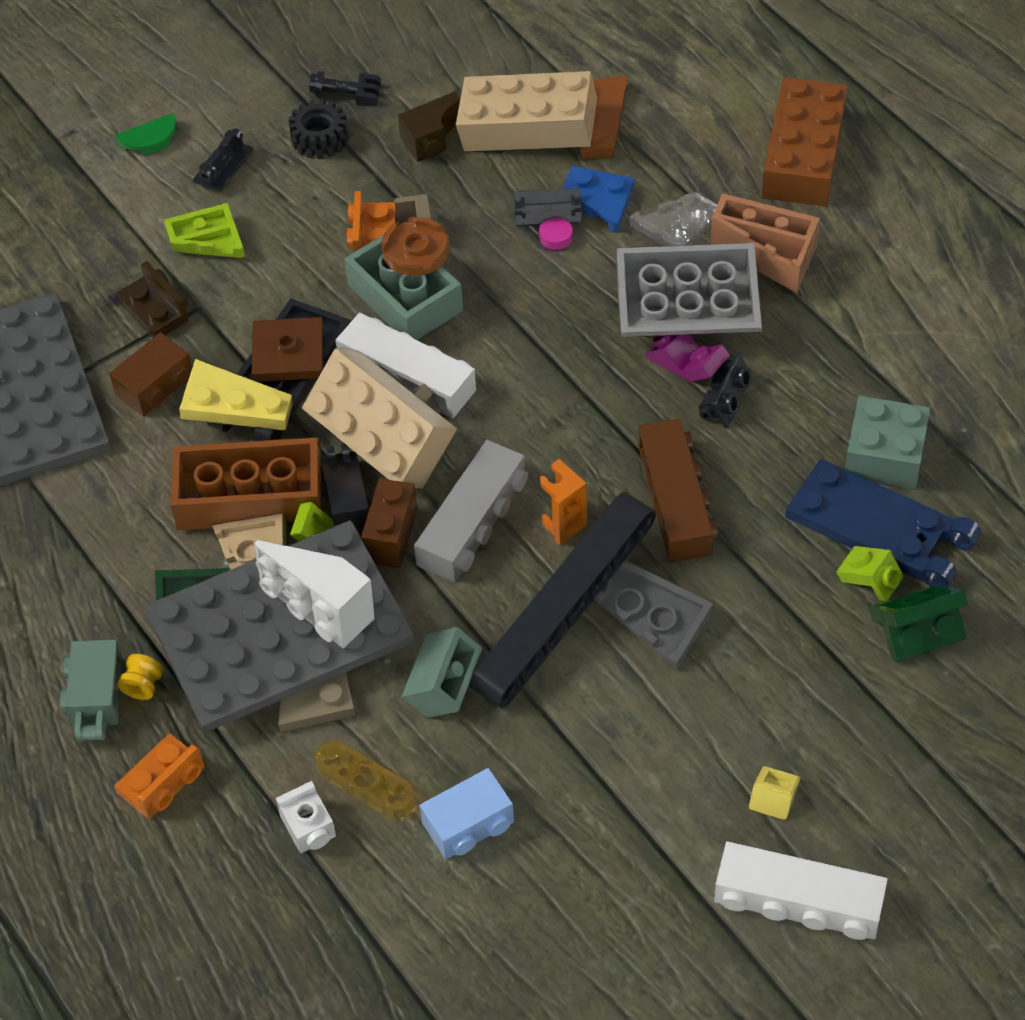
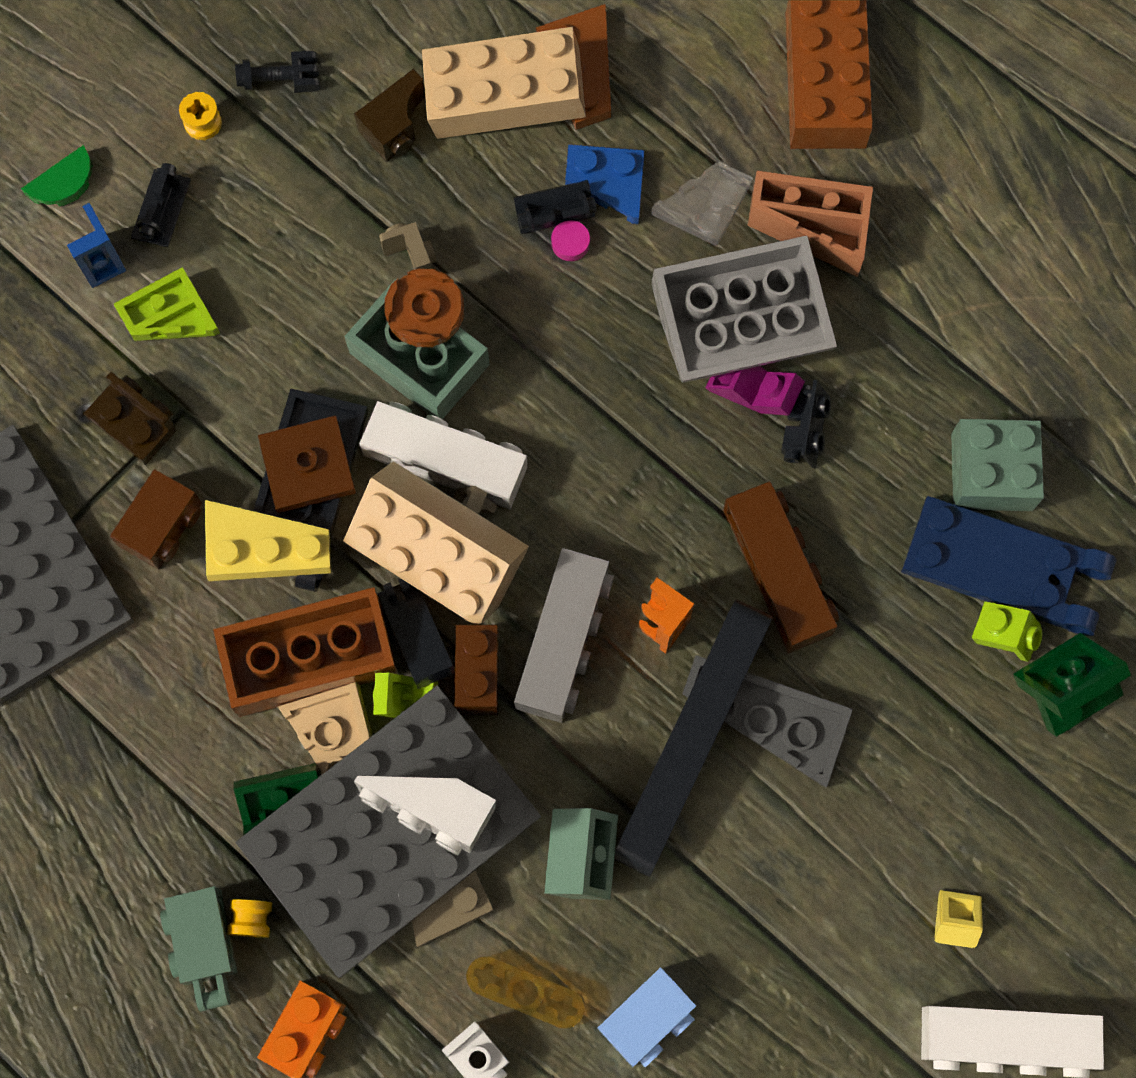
camera: 15 degrees left, 20 degrees up
black tyre [288,99,349,159] -> none
orange bracket [347,191,397,252] -> none
none -> blue panel [67,203,127,288]
none -> yellow wheel [179,92,222,140]

